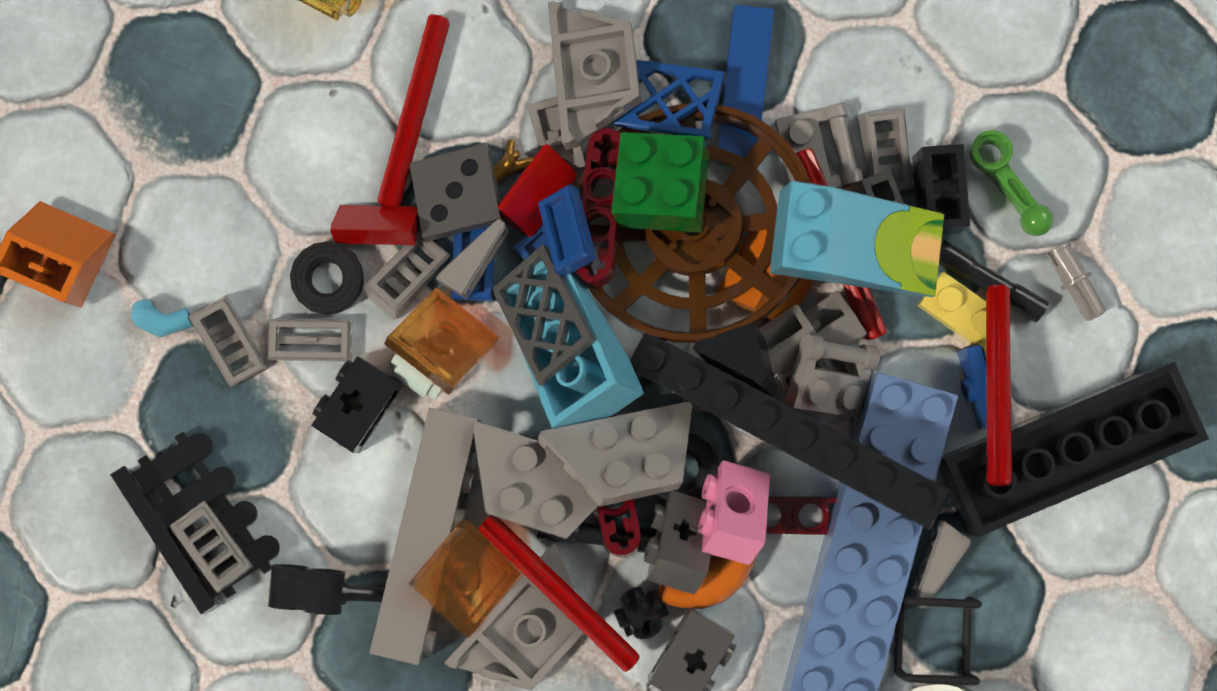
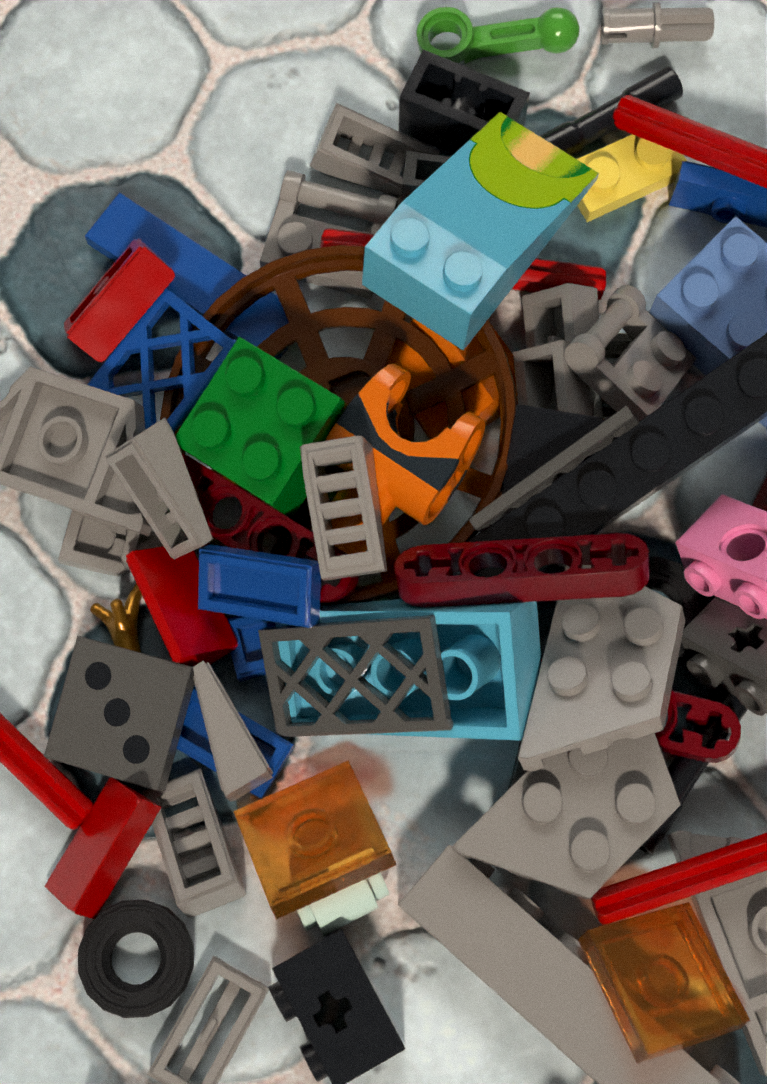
camera: 60 degrees left, 10 degrees down
none -> red slope [64,238,175,362]
none -> light grey slope [105,417,213,560]
none -> light grey slope [300,436,387,581]
none -> orange connector [312,363,486,554]
none -> dark red beam [394,533,650,607]
none -> dark grey window [468,406,639,533]

